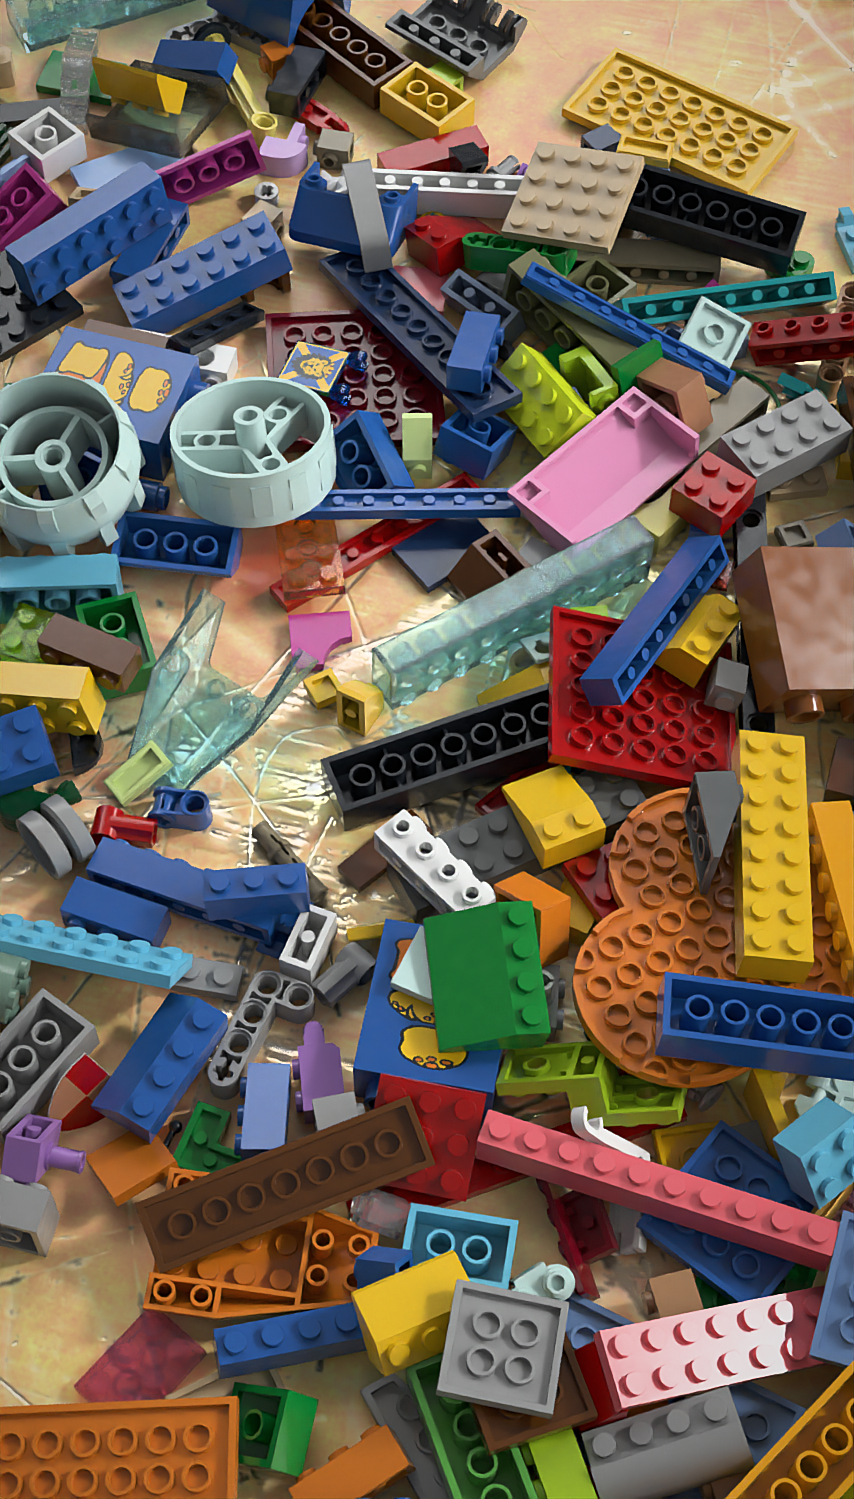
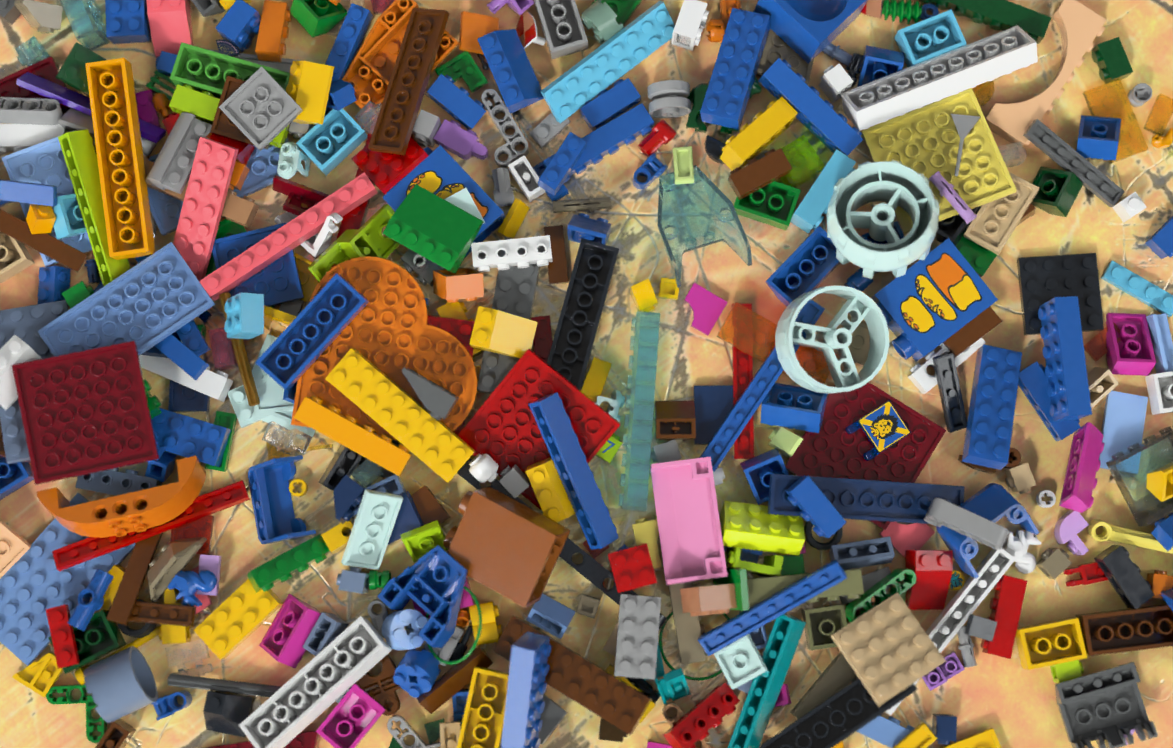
camera: 130 degrees right, 25 degrees up
none -> white head [469,453,498,483]
none -> blue slope [567,213,611,245]

